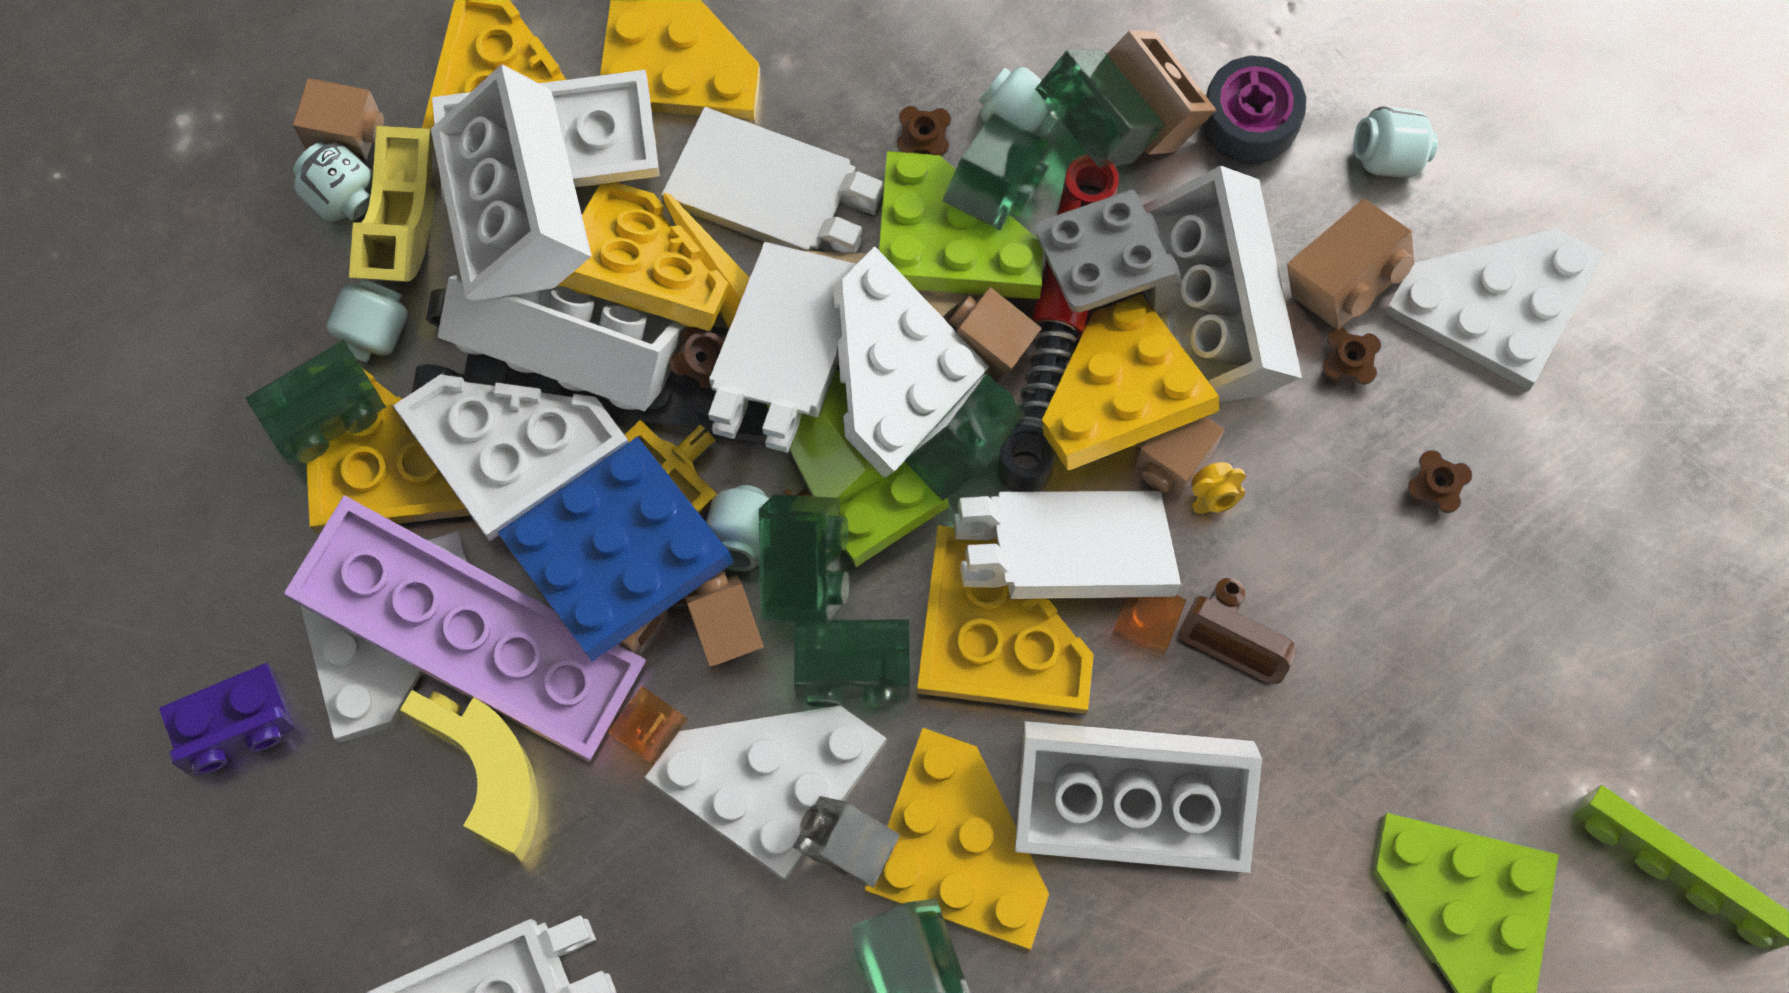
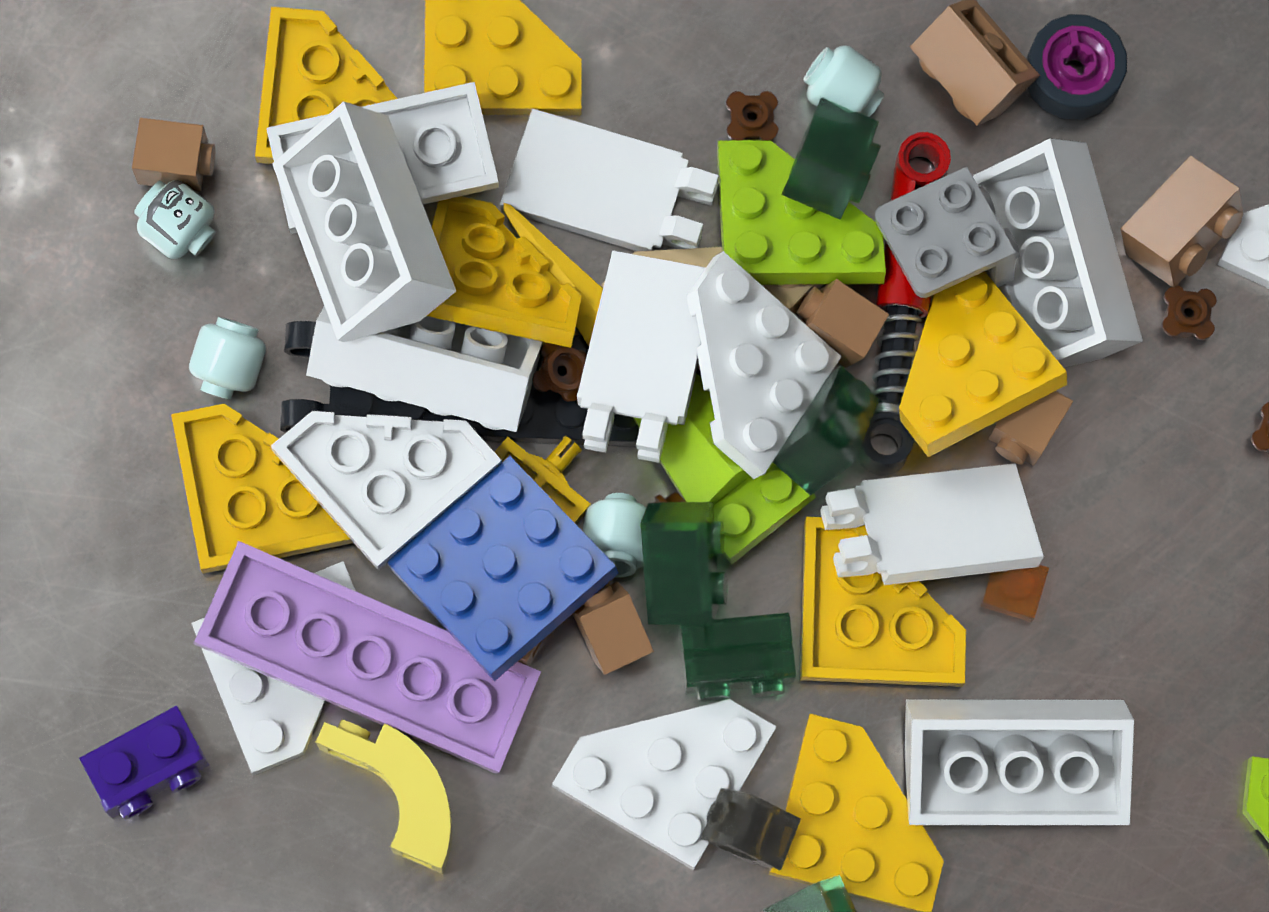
camera: 10 degrees left, 5 degrees up
clear green brick [245,340,386,465] -> none
light yellow arch [349,126,435,282] -> none
clear orange plate [608,686,688,766] -> none
clear green brick [1035,49,1165,167] -> none
reddish brown piece [1178,578,1298,684] -> none
yellow plate [1191,462,1246,514] -> none
light aqua head [1353,106,1438,179] -> none

